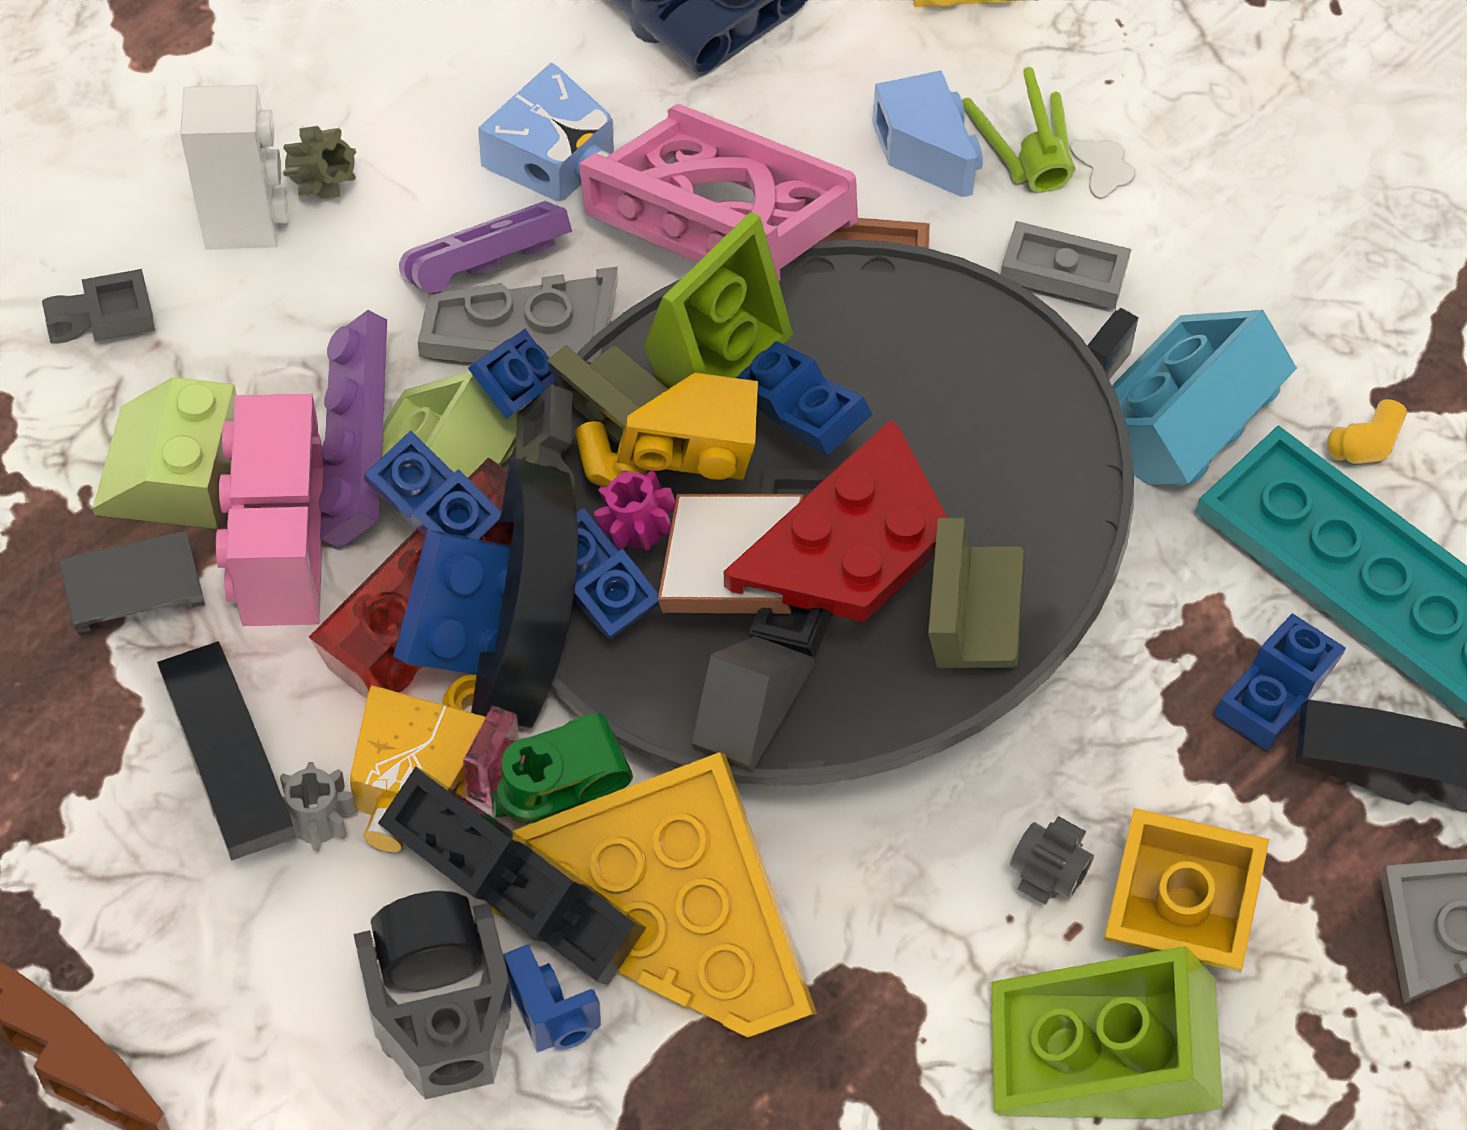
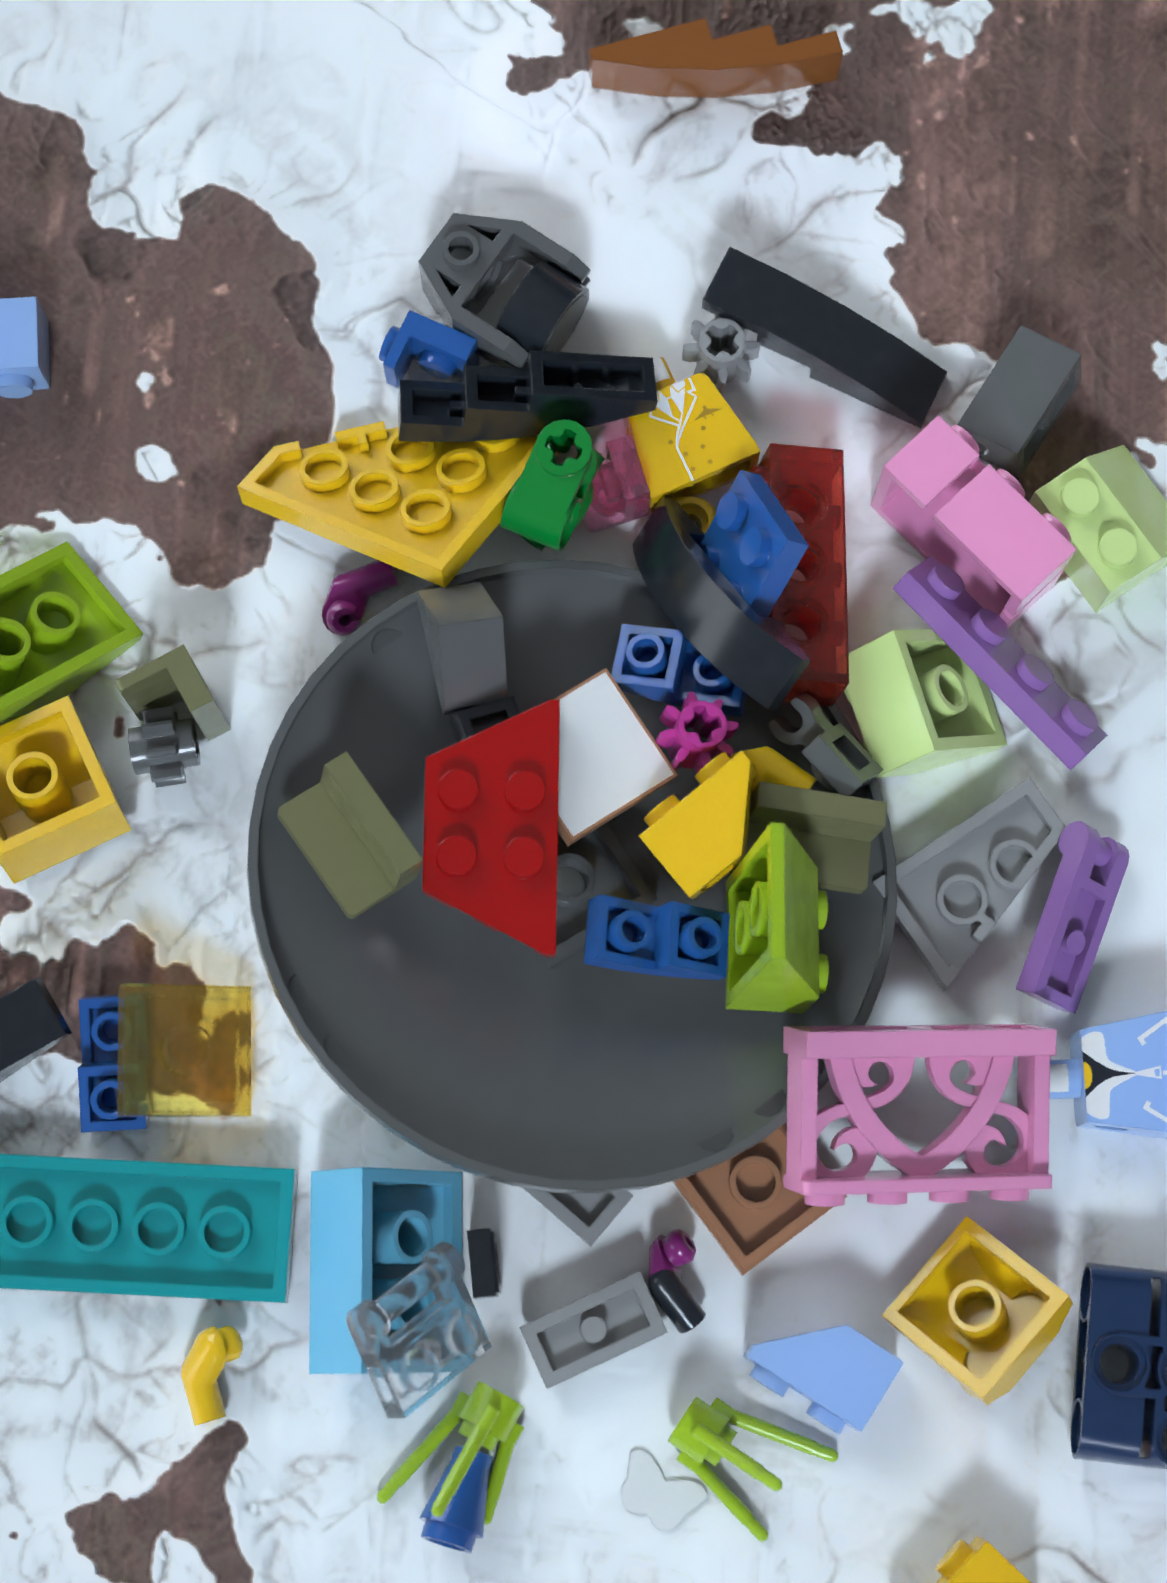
camera: 140 degrees right, 20 degrees up
blue slope [364,431,501,540] -> none
blue slope [468,329,556,419] -> none
none -> olive panel [115,644,231,741]
none -> clear yellow tile [118,983,251,1118]
none -> magenta arm [322,560,398,636]
none -> clear plate [346,1242,492,1418]
none -> lime plant [377,1381,525,1525]
none -> blue cone [419,1446,493,1553]
none -> arm [648,1229,706,1333]
none -> yellow slope [882,1216,1073,1406]

